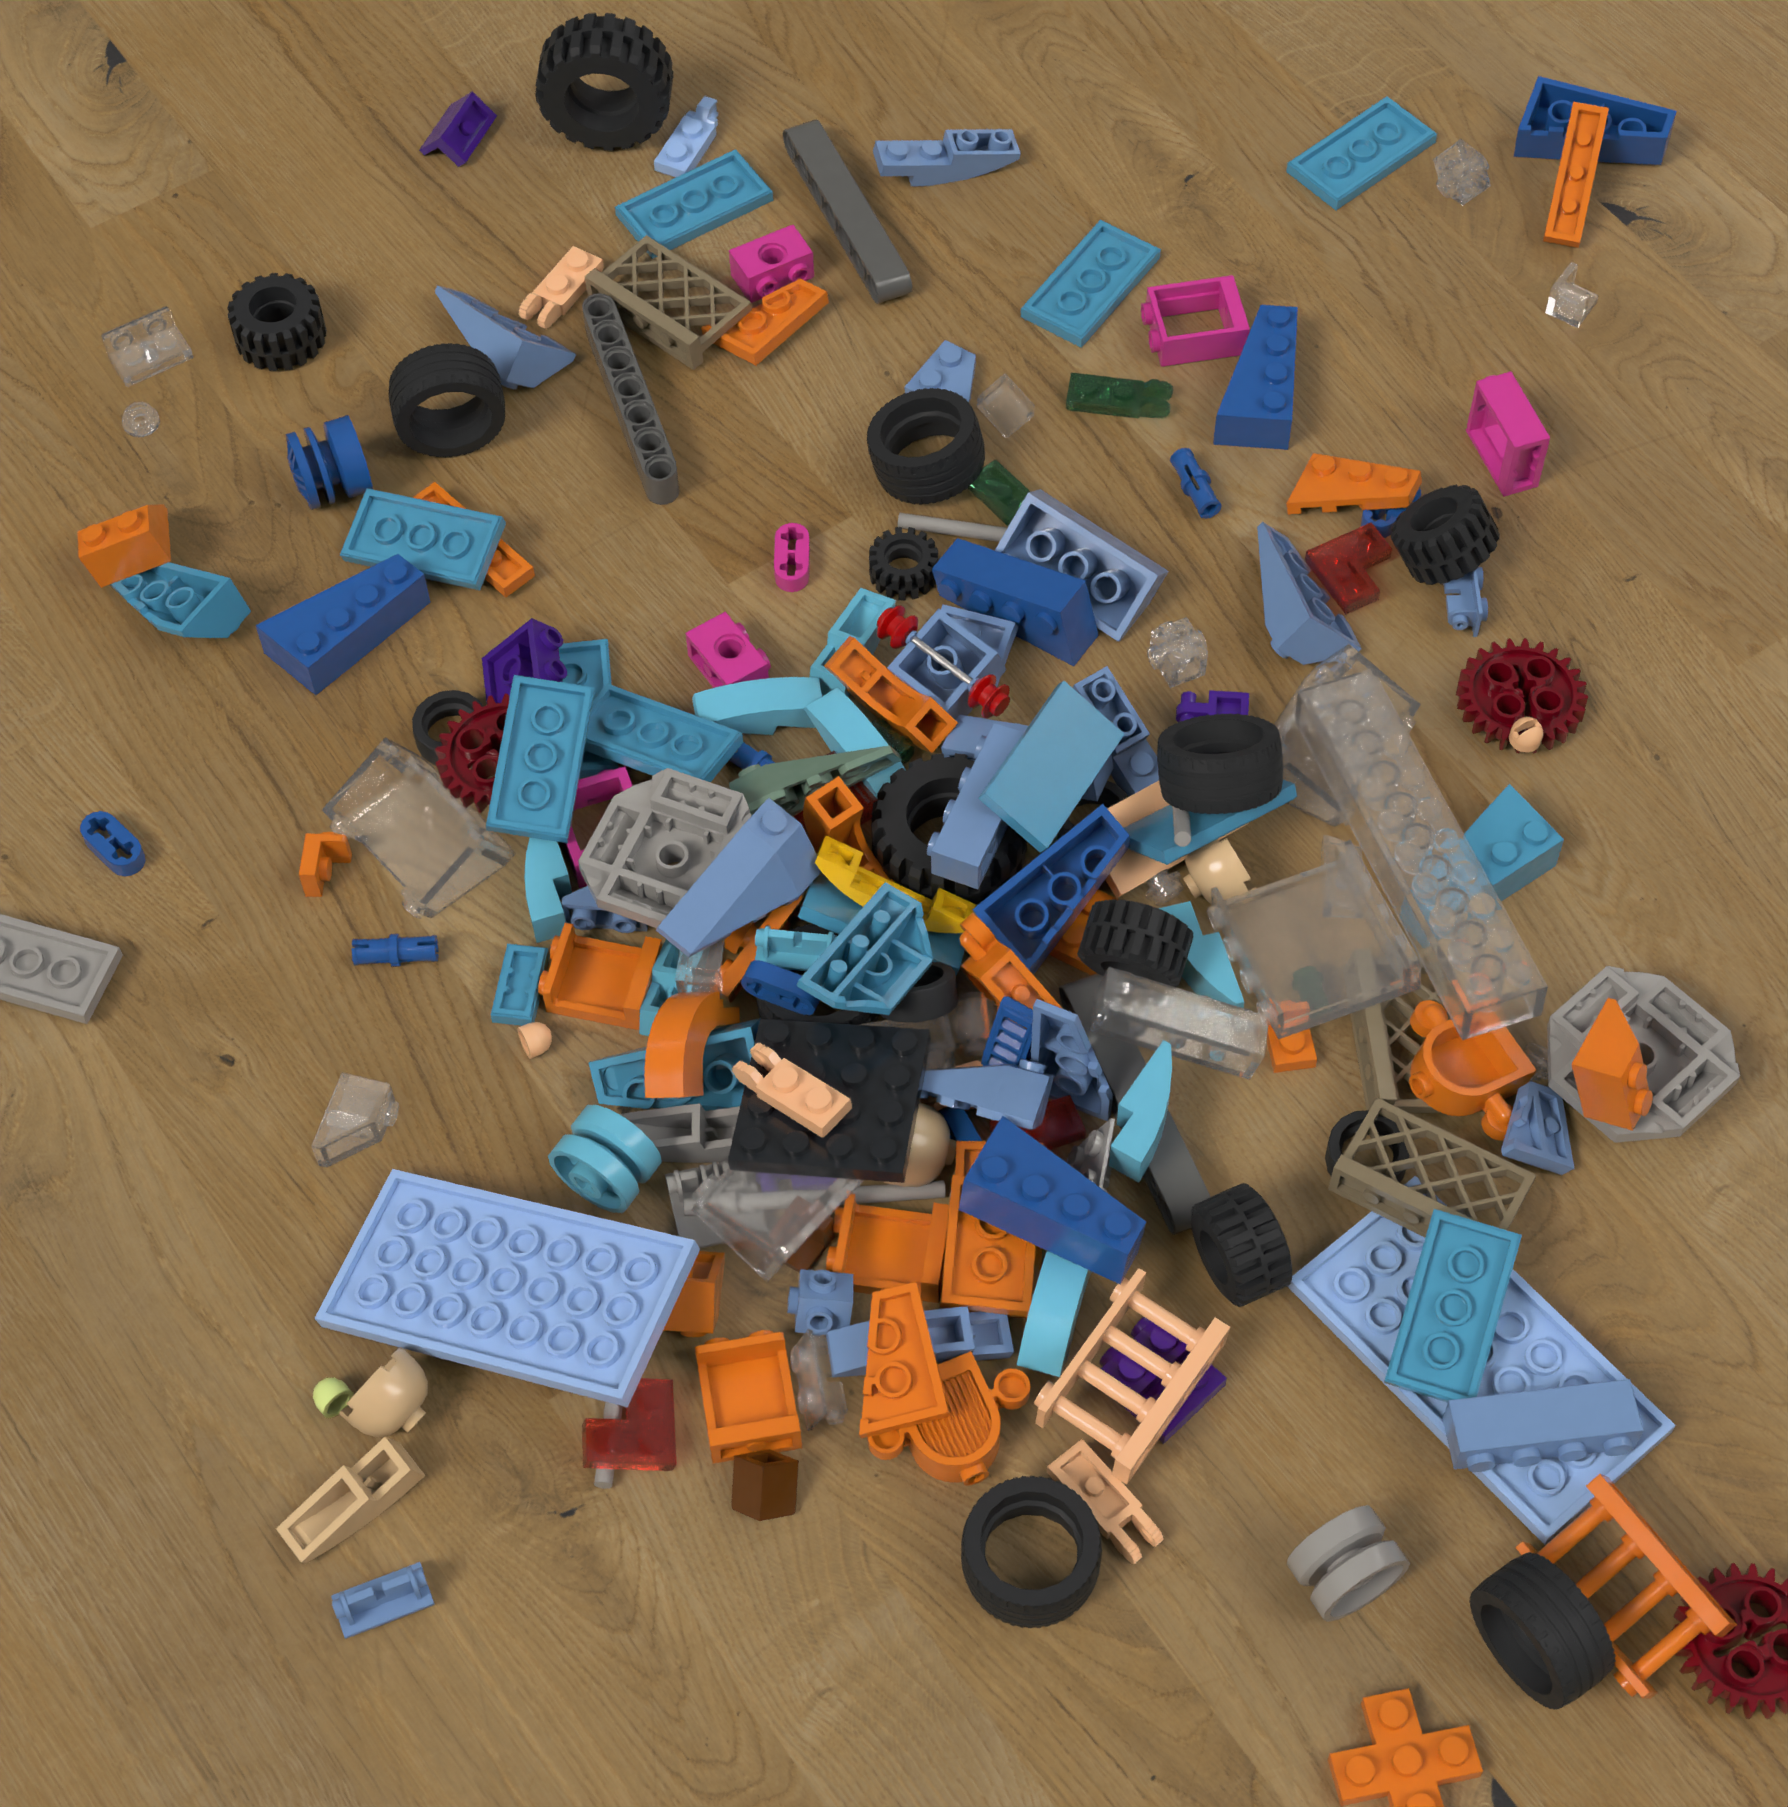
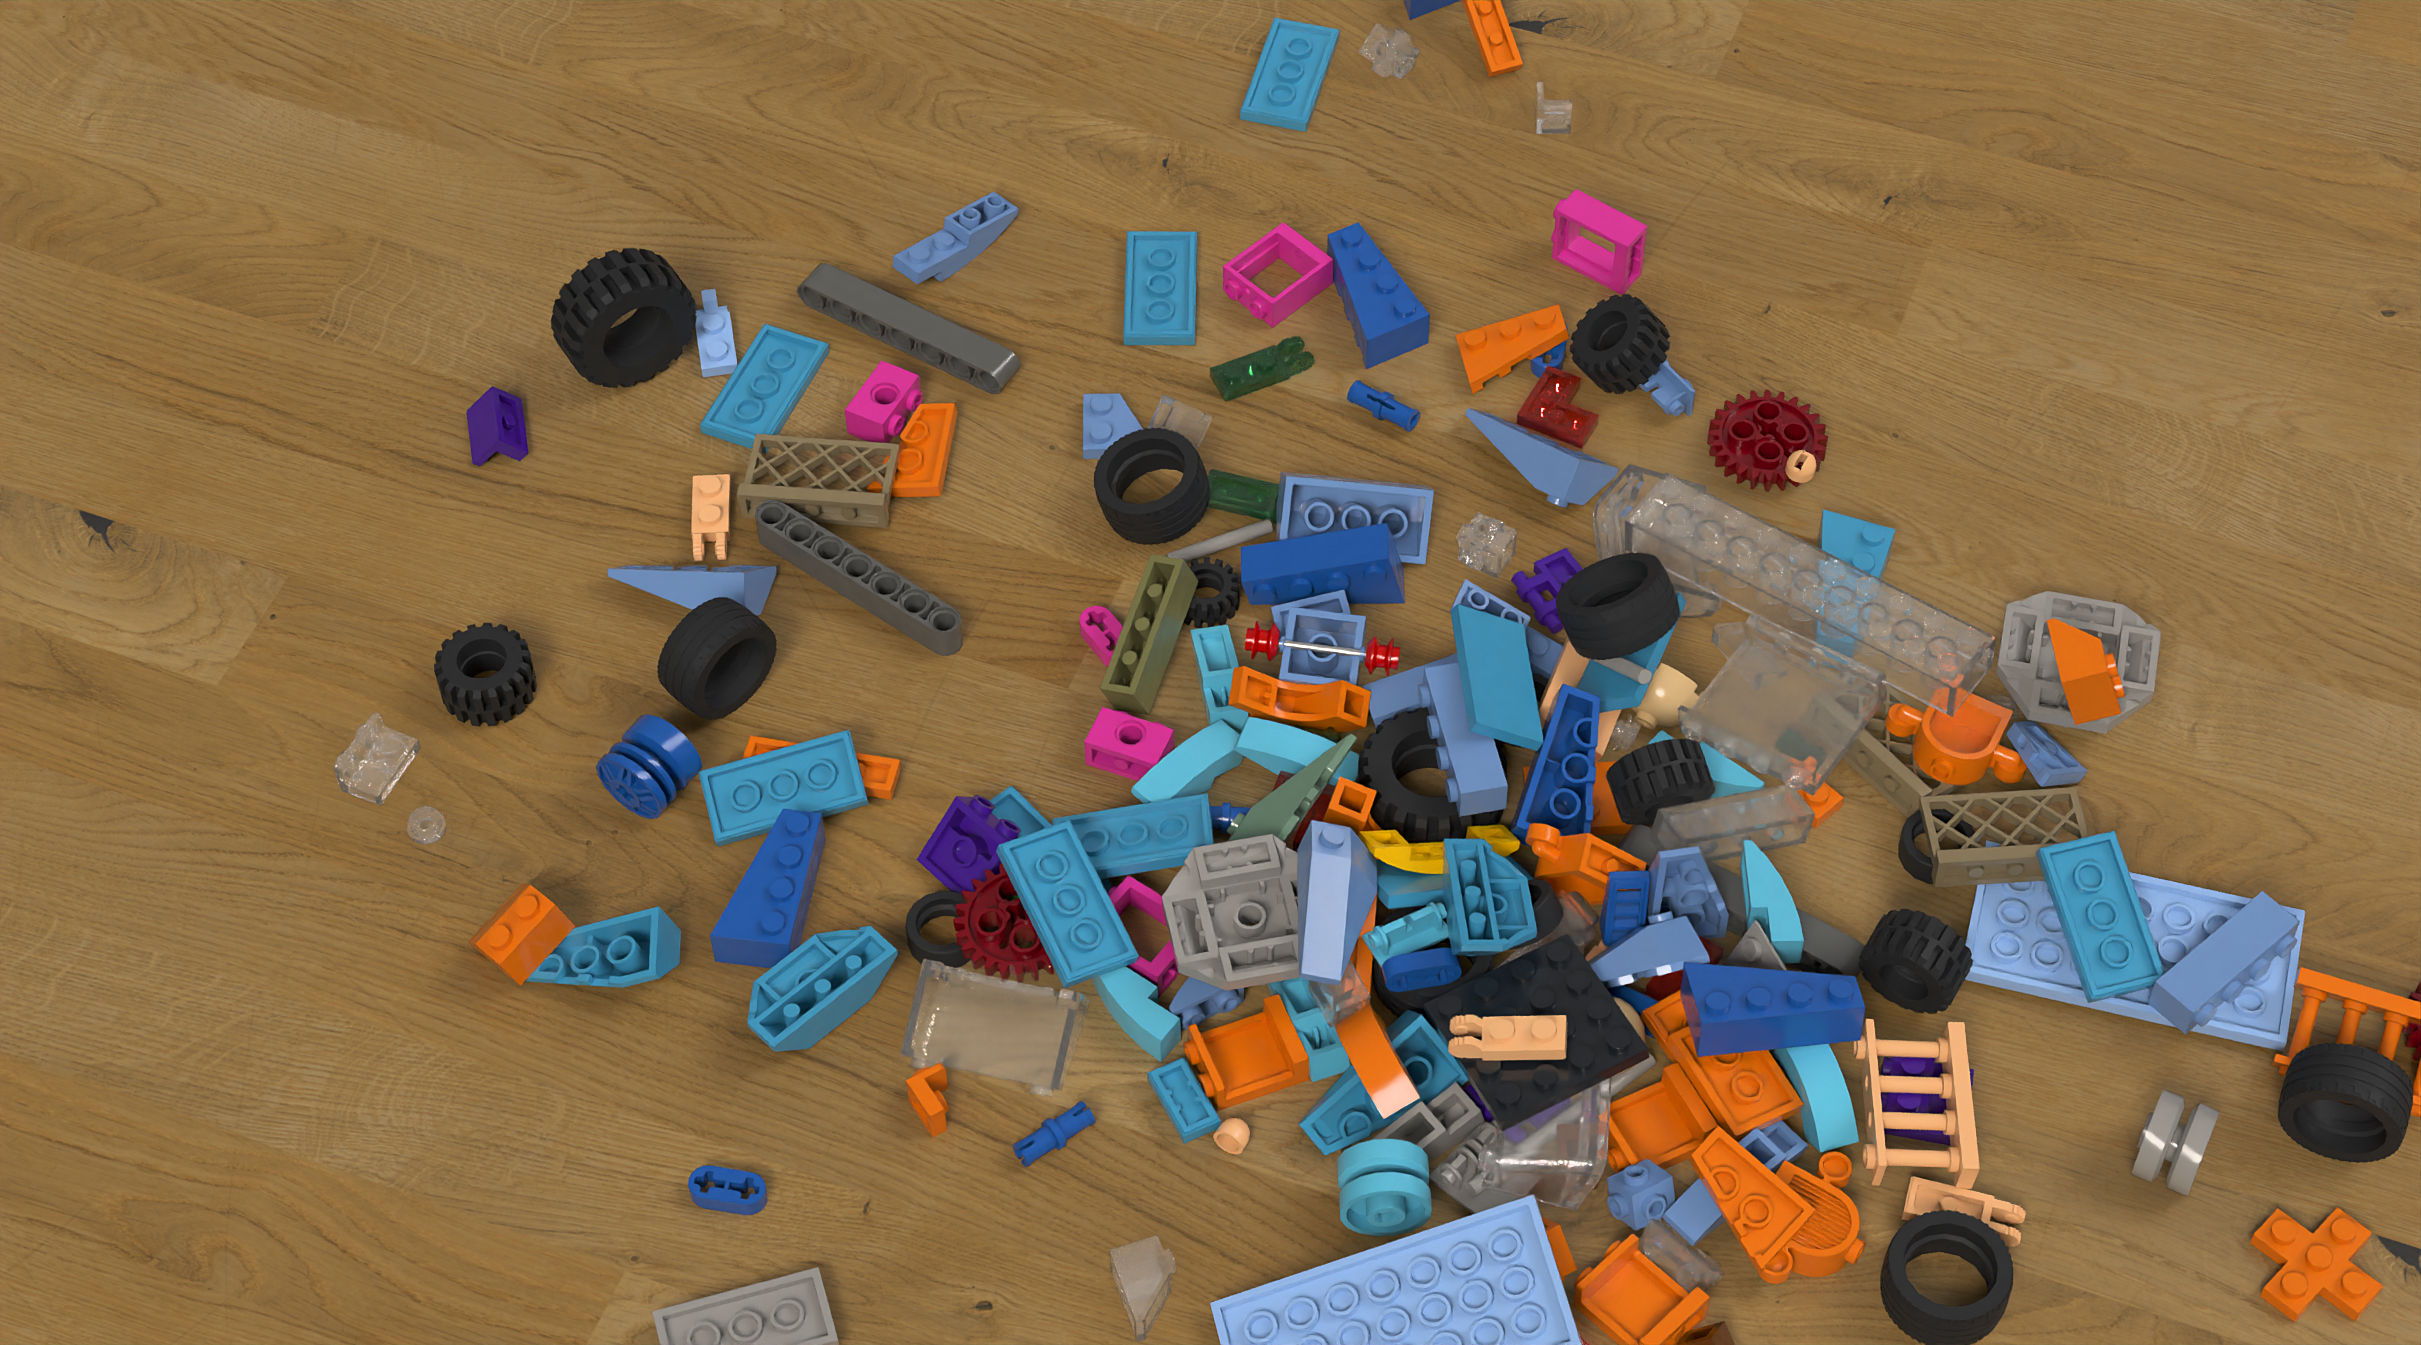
camera: 35 degrees left, 5 degrees down
none -> dark azure wedge [747,926,898,1052]
none -> olive brick [1100,554,1198,715]

